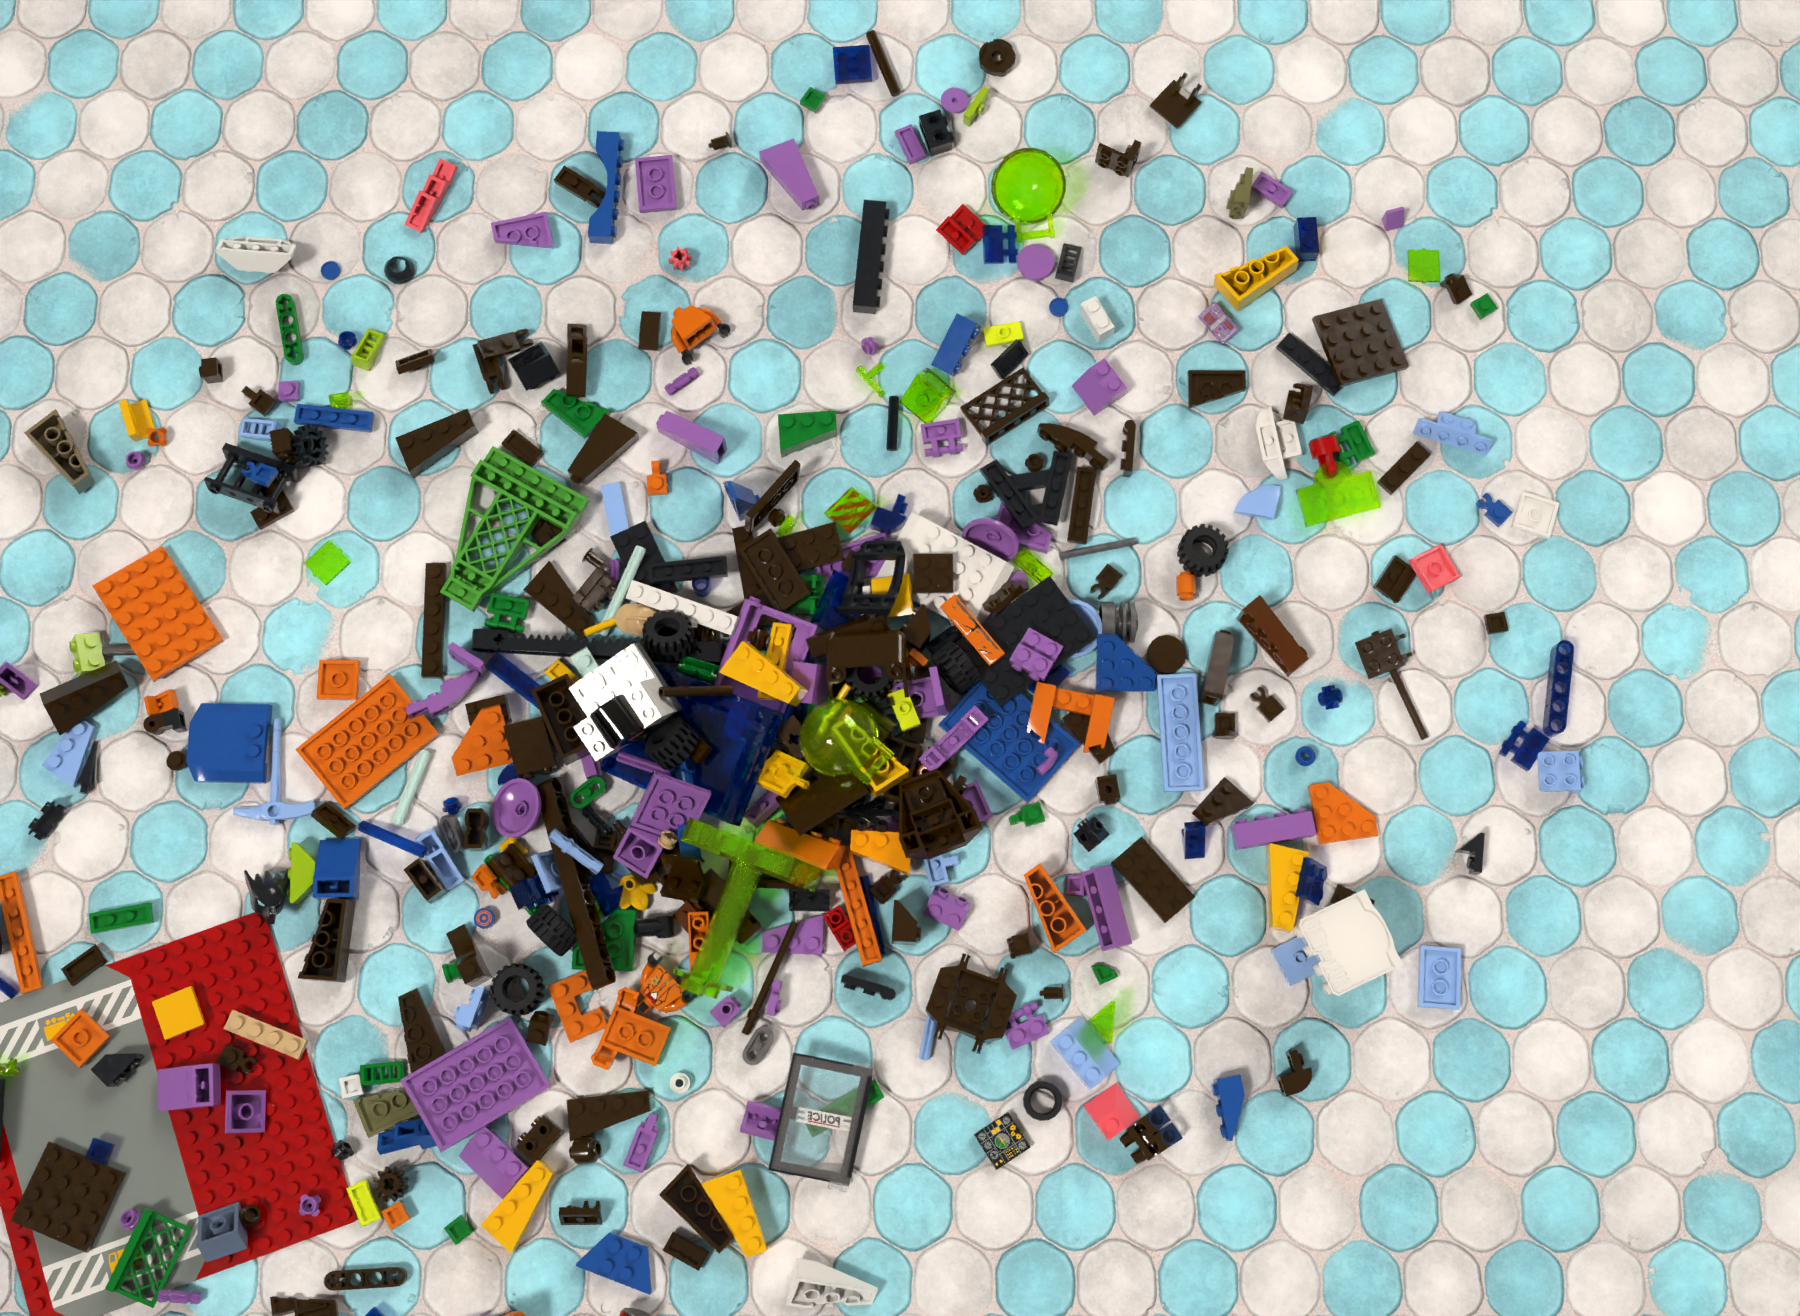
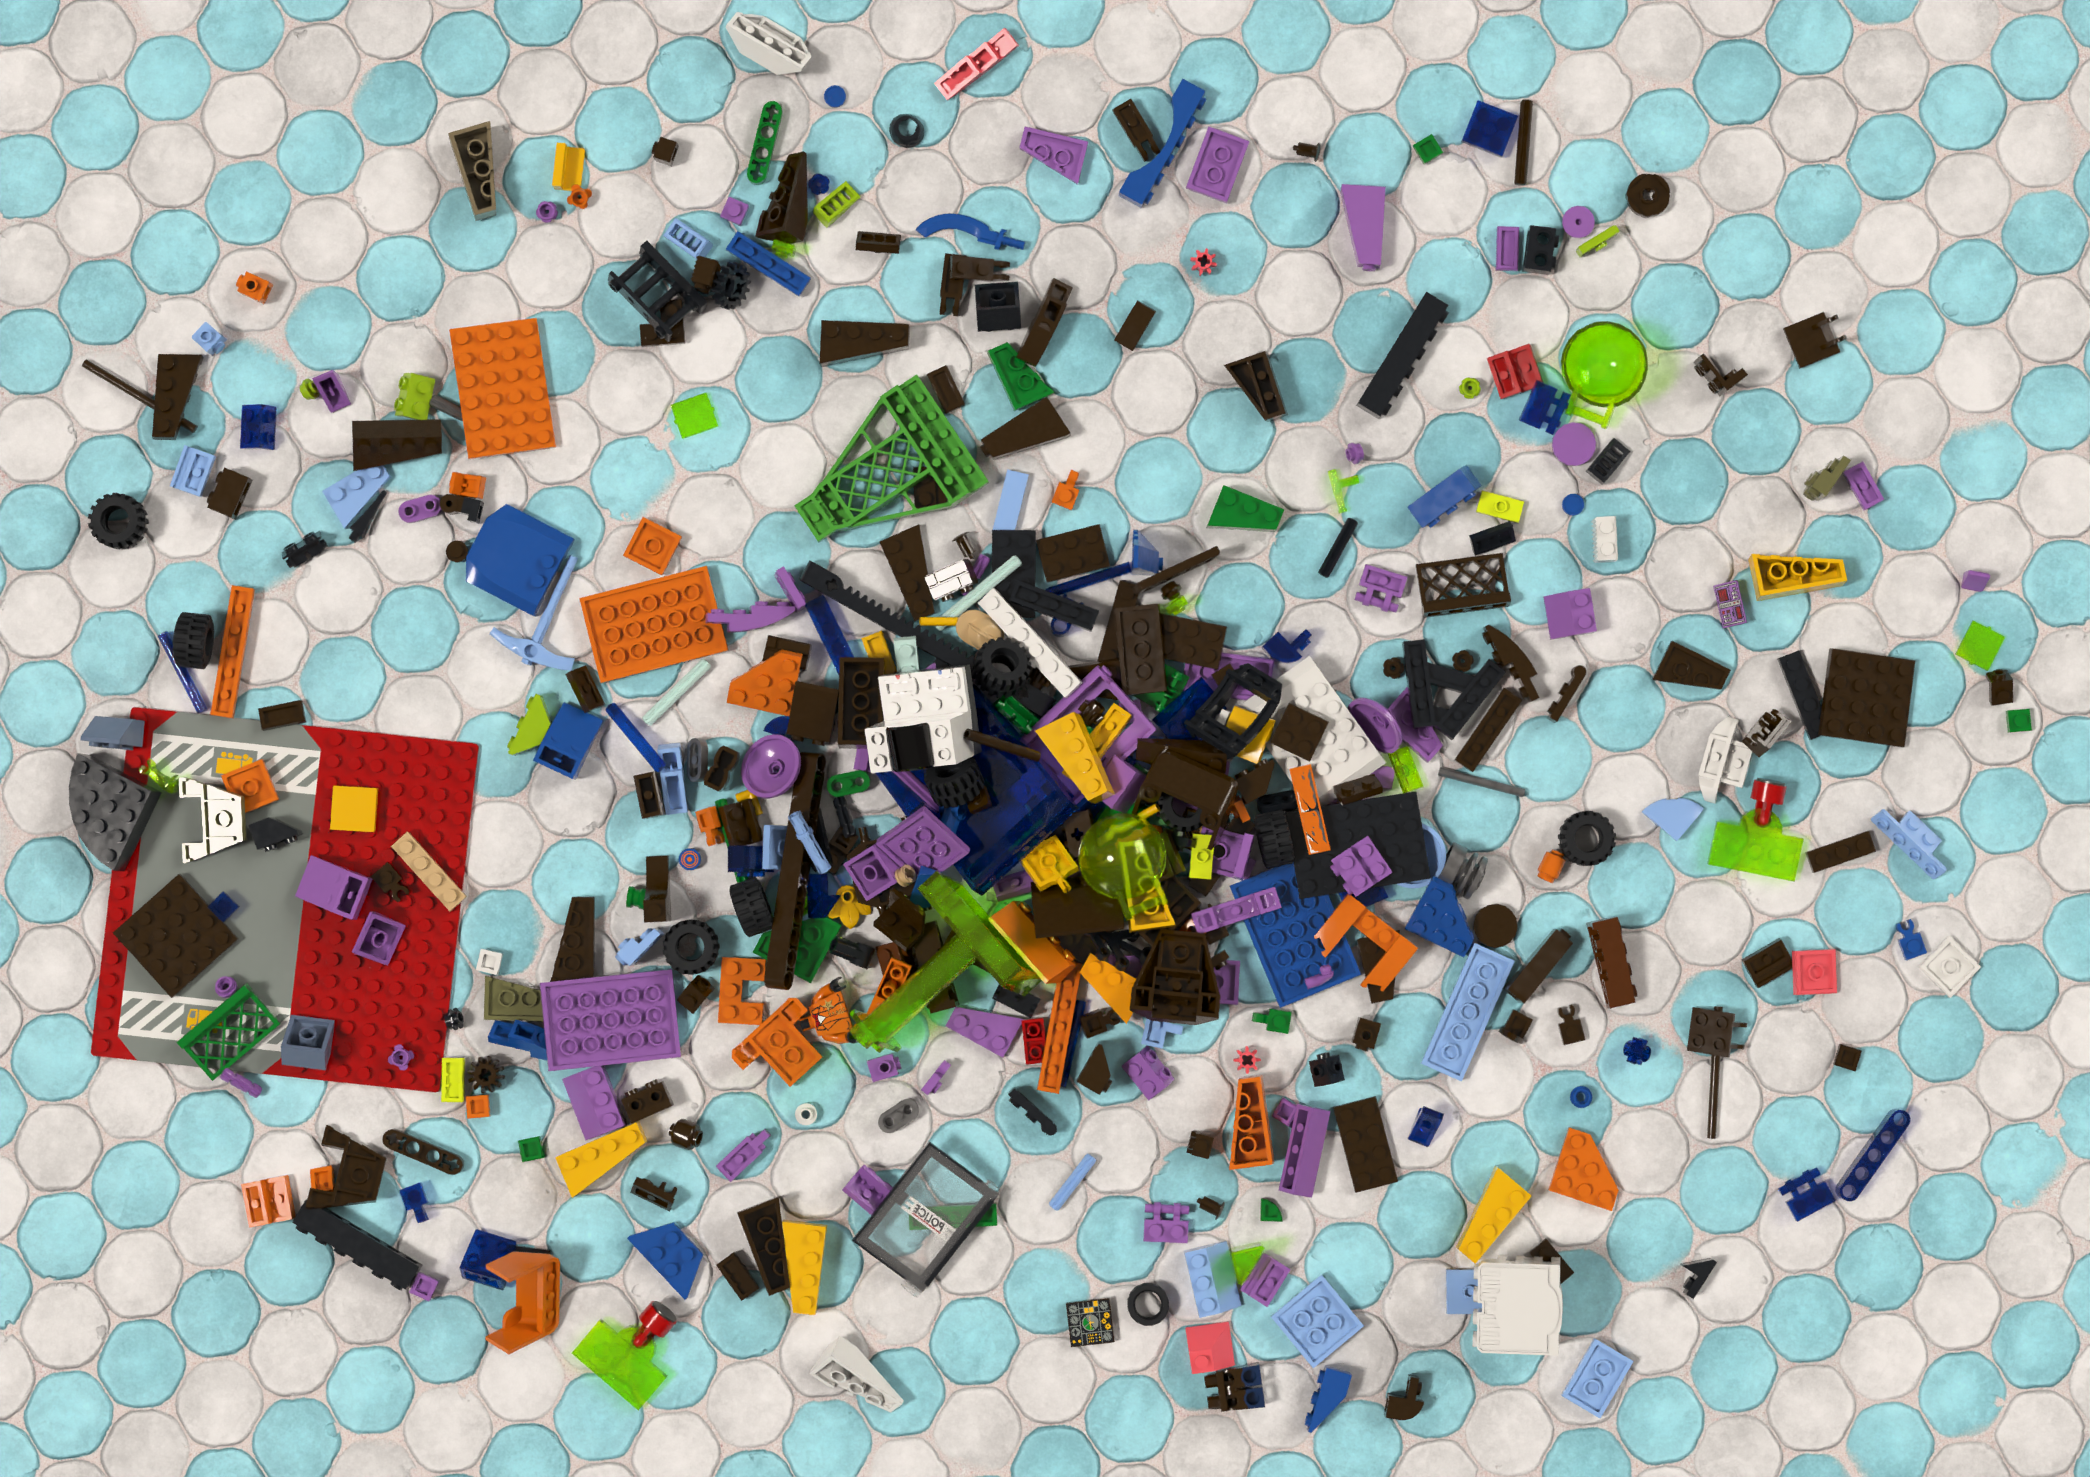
camera: 30 degrees right, 10 degrees up
green plate [89,903,154,934] -> none
dark brown plate [239,1205,261,1226] -> none
dark brown plate [241,386,277,417] -> none
blue plate [241,462,279,487] -> none
black piece [244,869,288,924] -> none
dark brown wedge [298,898,355,983] -> none
green slope [360,1061,405,1086] -> none
dark brown plate [421,563,447,679] -> none
clear blue plate [442,797,462,814] -> none
green plate [484,593,530,633] -> none
dark brown wing [567,1090,651,1142] -> none
medium lavender slope [656,410,727,465] -> none
medium lavender axle [664,367,699,396] -> none
orange torso [671,305,730,365] -> none
dark brown bar [742,920,799,1035] -> none
clear neon green tile [824,487,877,534] -> none
clear neon green slope [899,368,956,423] -> none
dark brown piece [925,954,1017,1054] -> none
dark brown plate [1090,563,1123,600] -> none
dark brown wing [1192,777,1254,826] -> none
medium lavender brick [1230,809,1316,850] -> none
clear blue brick [1293,217,1320,262] -> none
clear blue plate [1295,857,1327,906] -> none
green plate [1328,420,1376,468] -> none
light blue bracket [1537,751,1584,794] -> none
none -> wing [179,777,247,863]
none -> medium lavender plate [398,495,442,523]
none -> dark brown wedge [755,151,808,244]
none -> blue sword [916,213,1025,250]
none -> dark brown plate [1036,524,1110,583]
none -> clear blue piece [1045,562,1132,595]
none -> dark brown wedge [1224,351,1288,422]
none -> coral gear [1233,1046,1261,1074]
none -> medium lavender plate [1240,1252,1291,1307]
none -> light blue plate [1271,1274,1364,1368]
none -> lime plate [1459,377,1481,399]

